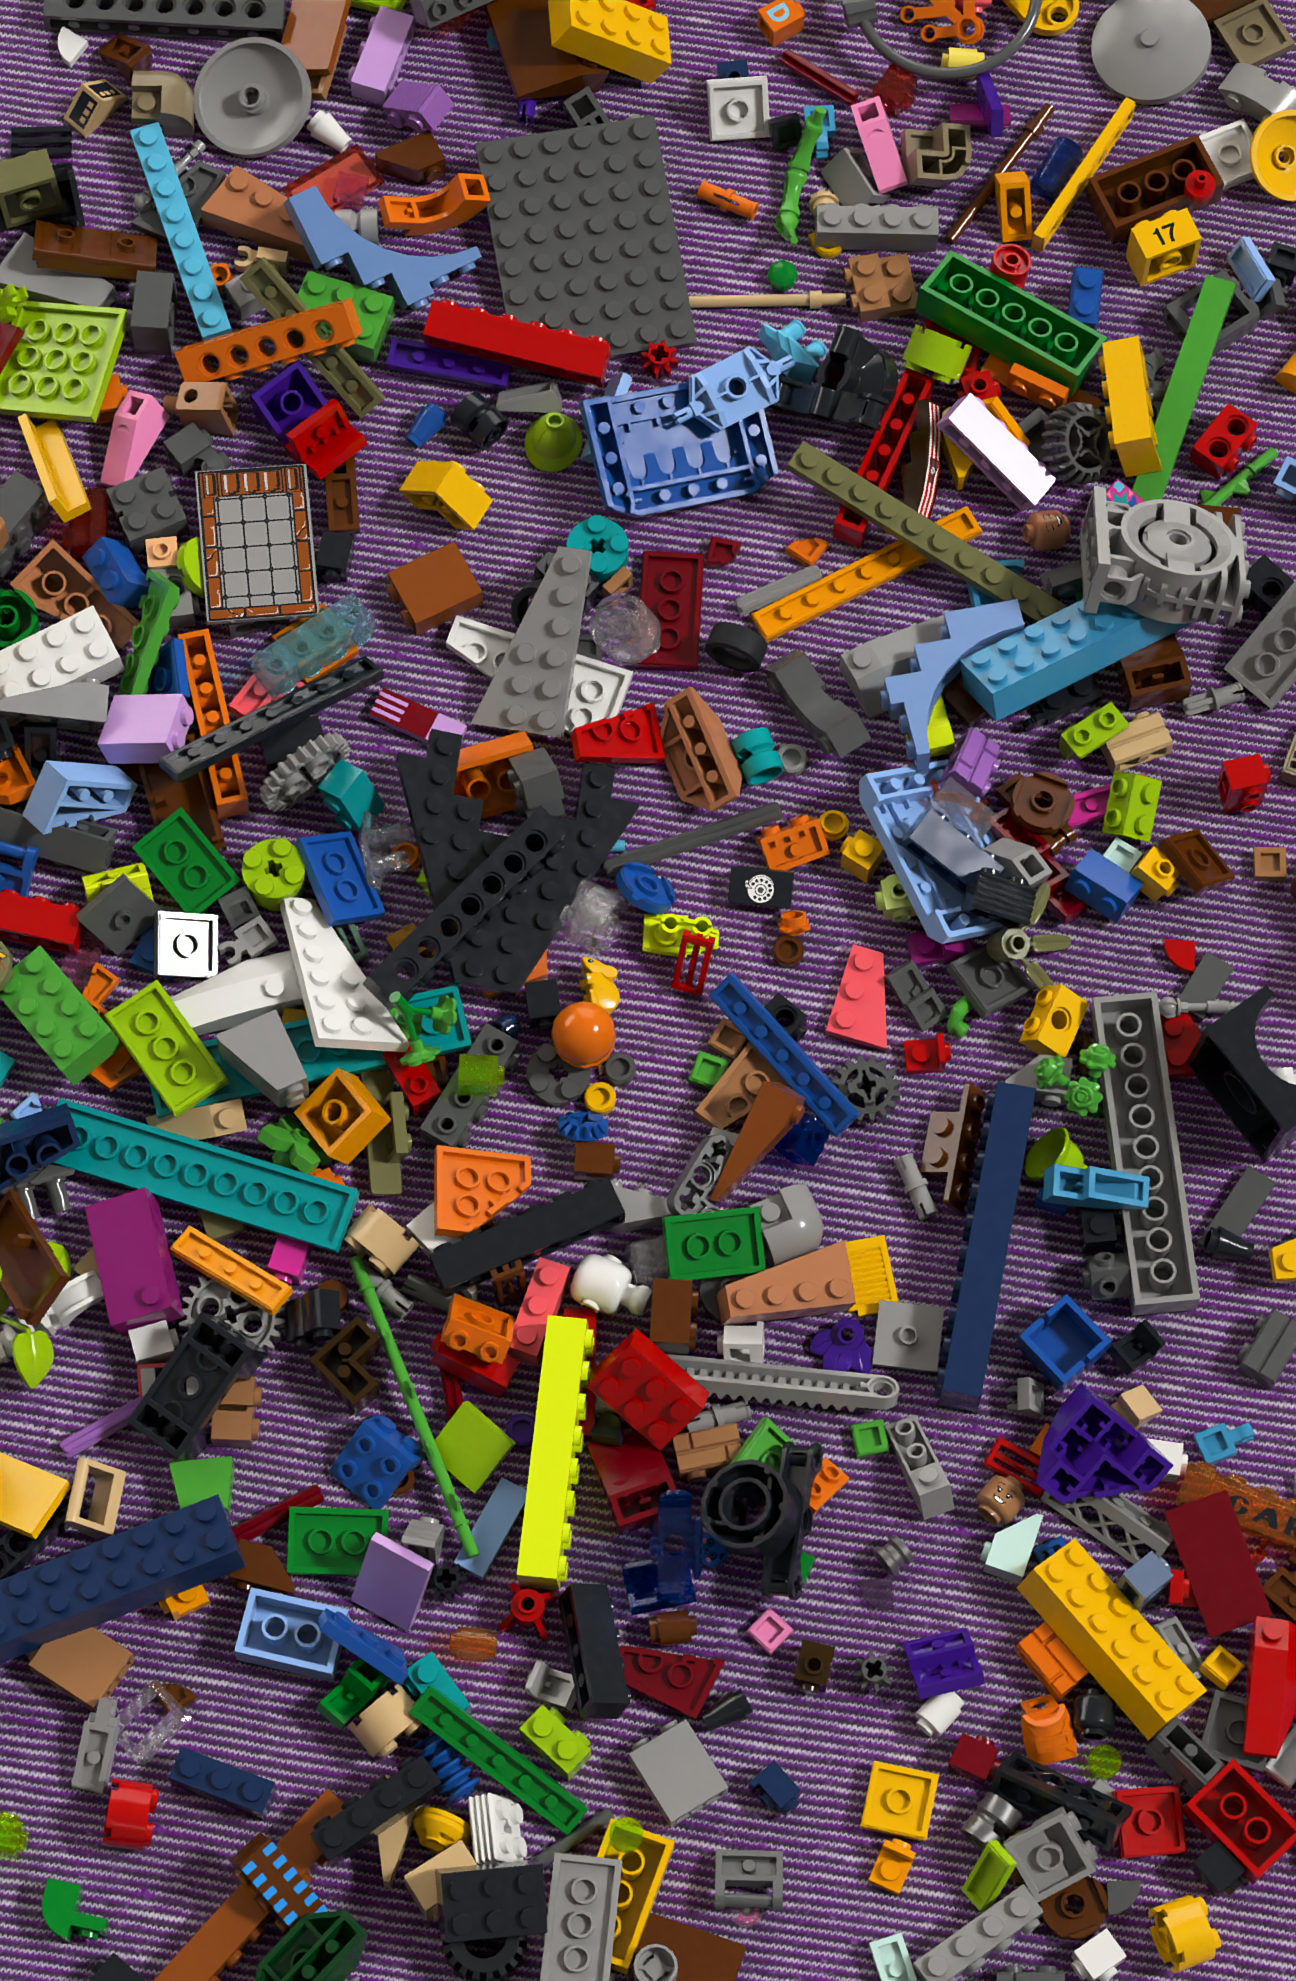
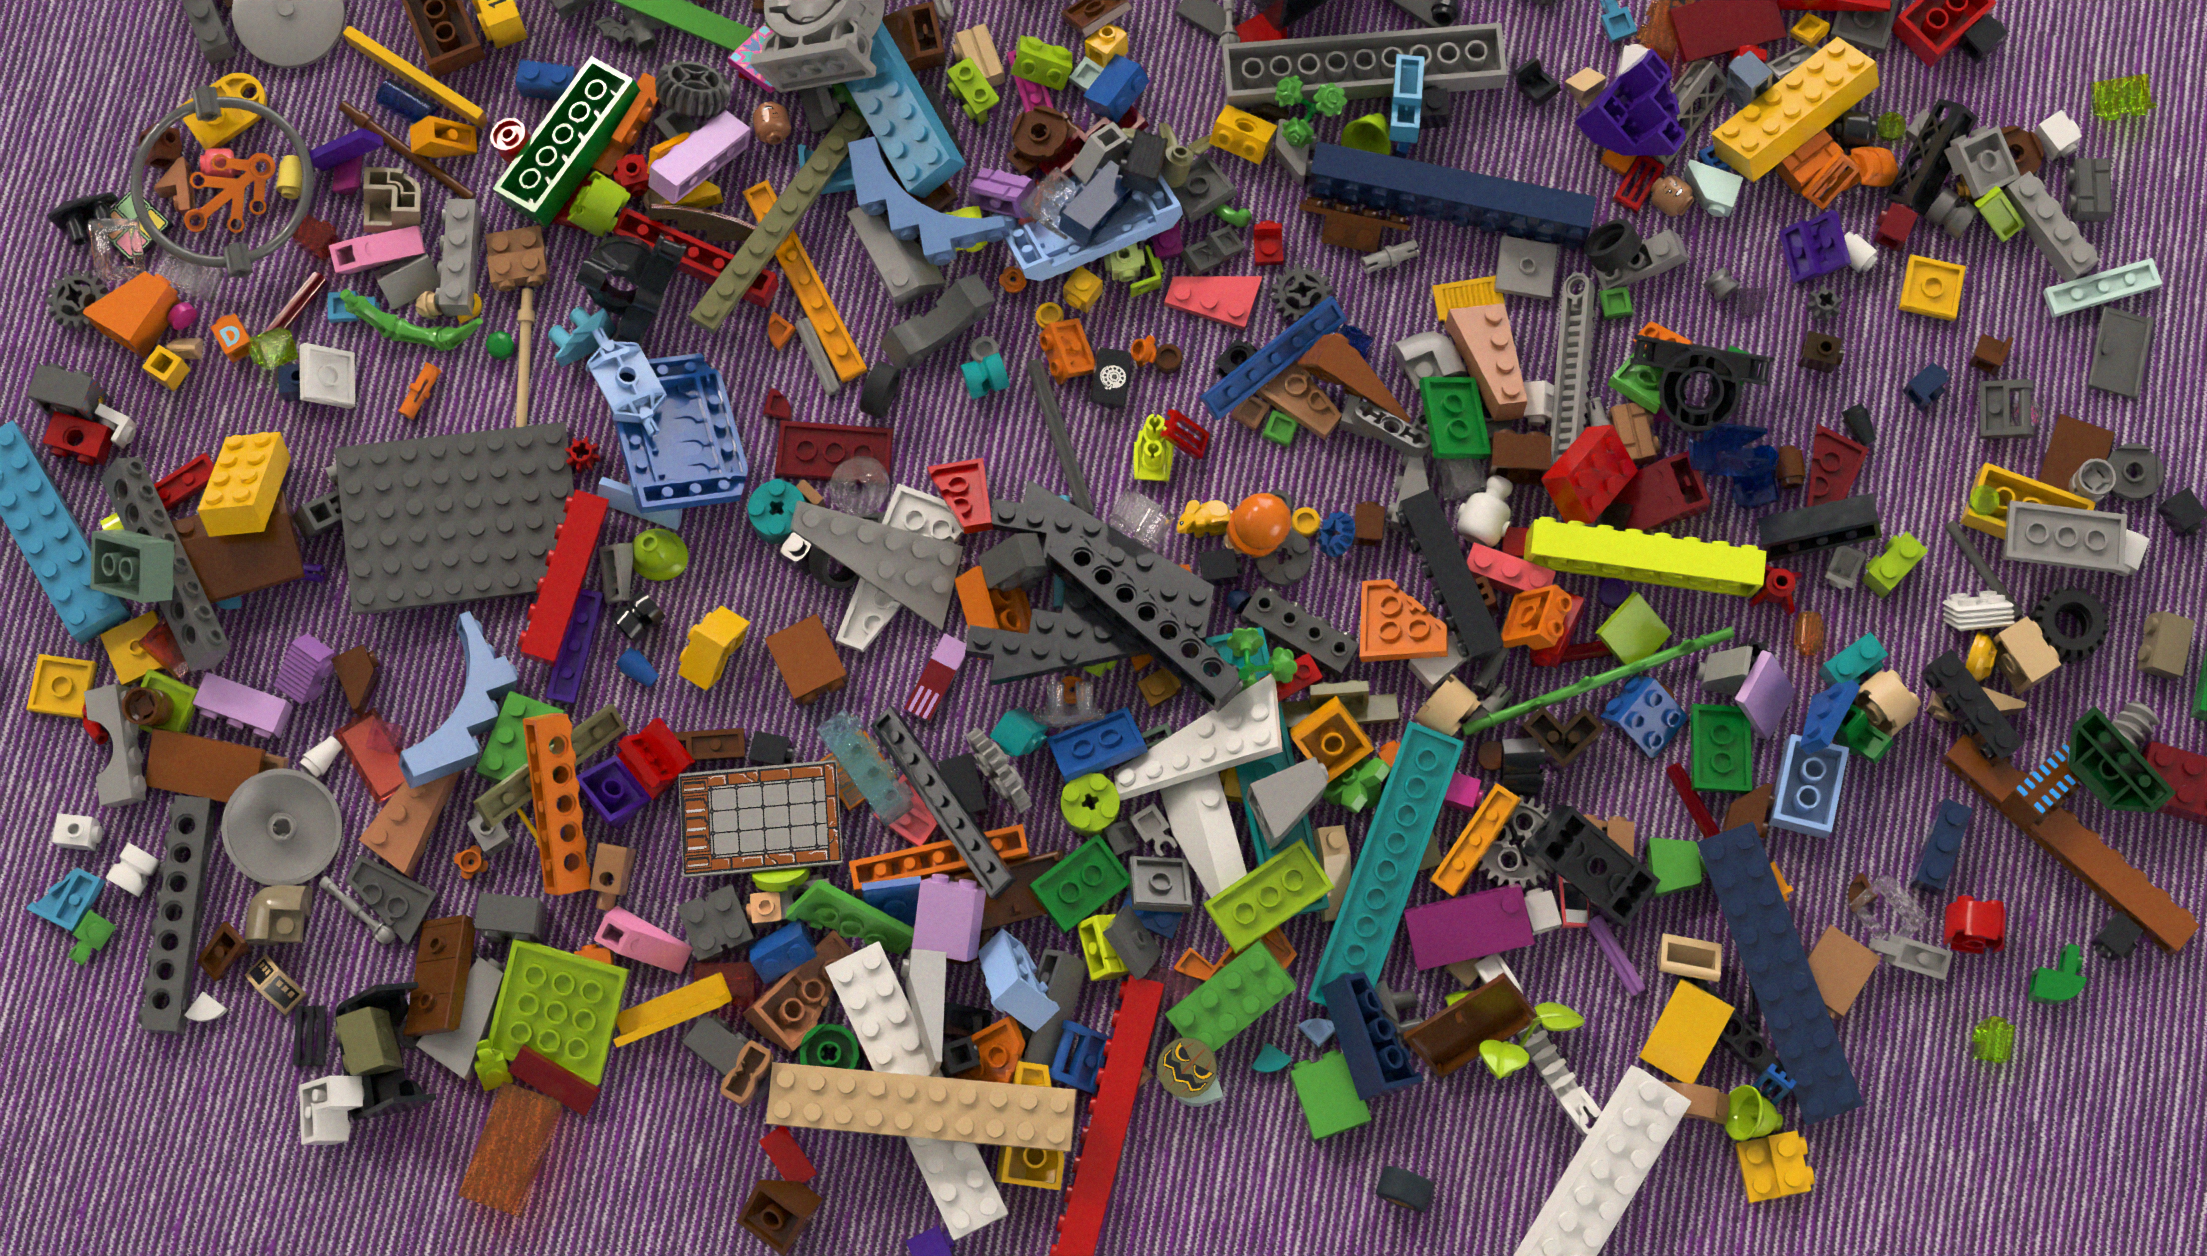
camera: 85 degrees left, 5 degrees up
medium azure plate [130,122,232,341] -> none
dark grey brick [163,422,232,478] -> none
tan plate [234,246,290,276] -> none
light grey wheel [335,208,379,246] -> none
orange arch [378,173,491,236] -> none
green plate [409,1684,589,1836] -> none
blue piece [414,1733,480,1806] -> none
black brick [435,1859,548,1943] -> none
light blue tile [454,1477,527,1580] -> none
clear neon green brick [458,1054,505,1096] -> none
blue tile [615,862,676,914] -> none
light grey brick [629,1719,729,1828] -> none
nougat wedge [660,686,743,812] -> none
bright pink tile [746,1607,793,1656] -> none
black plate [768,112,802,151] -> none
dark purple plate [809,1318,873,1374] -> none
light orange bracket [868,1838,916,1895] -> none
light grey tile [1007,1377,1044,1418] -> none
blue piece [1016,1294,1112,1393] -> none
dark grey brick [1081,1252,1131,1301] -> none
yellow wedge [1098,336,1162,477] -> none
dark grey tile [1106,1880,1141,1917] -> none
red tile [1112,1785,1187,1859] -> none
dark grey brick [1144,1717,1225,1798] -> none
yellow brick [1148,1895,1221,1973] -> none
red tile [1163,939,1196,975] -> none
none -> clear neon green brick [249,327,299,370]
none -> lime bracket [1130,245,1164,297]
none -> black tyre [1584,219,1641,272]
none -> orange tile [1801,150,1861,210]
none -> reddish brown panel [1968,334,2014,376]

